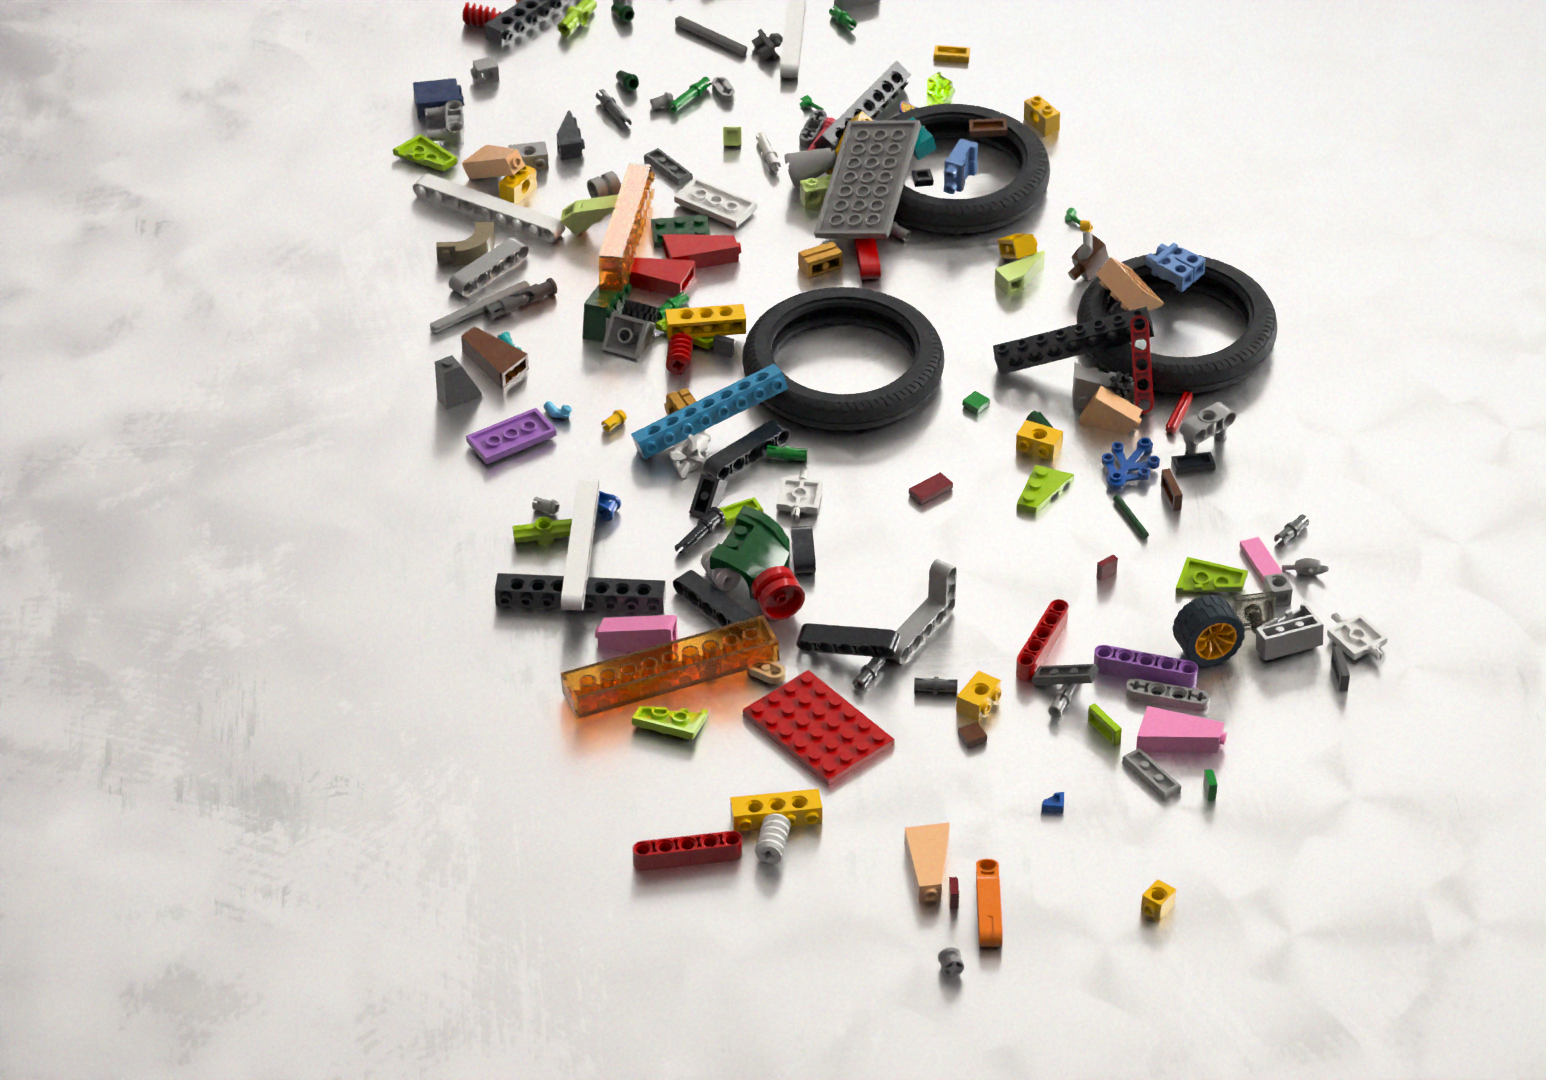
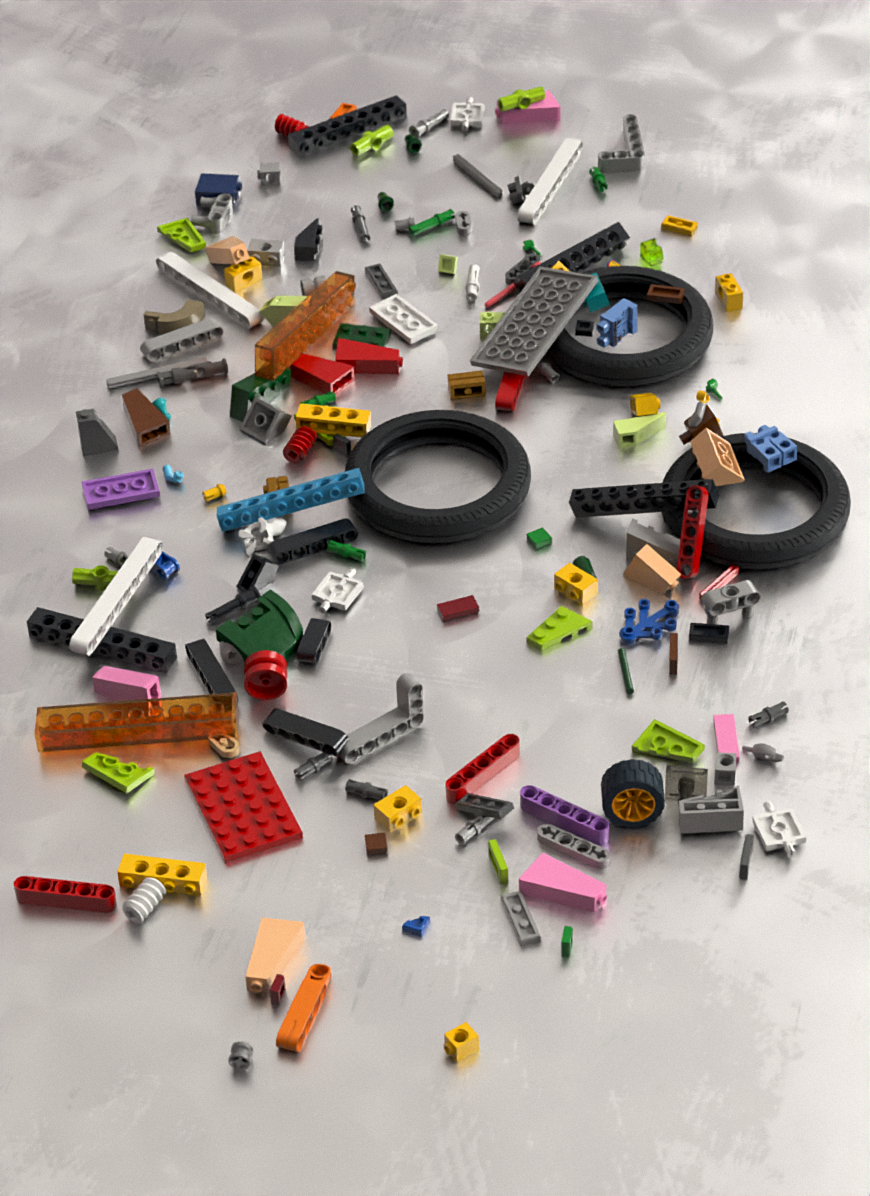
camera: 20 degrees right, 0 degrees up
black tyre [622,299,659,323] -> none
lime tile [719,497,763,526] -> none
light grey cone [784,148,837,190] -> none
tile [1096,554,1118,582] -> none
black gear [1108,371,1134,397] -> none

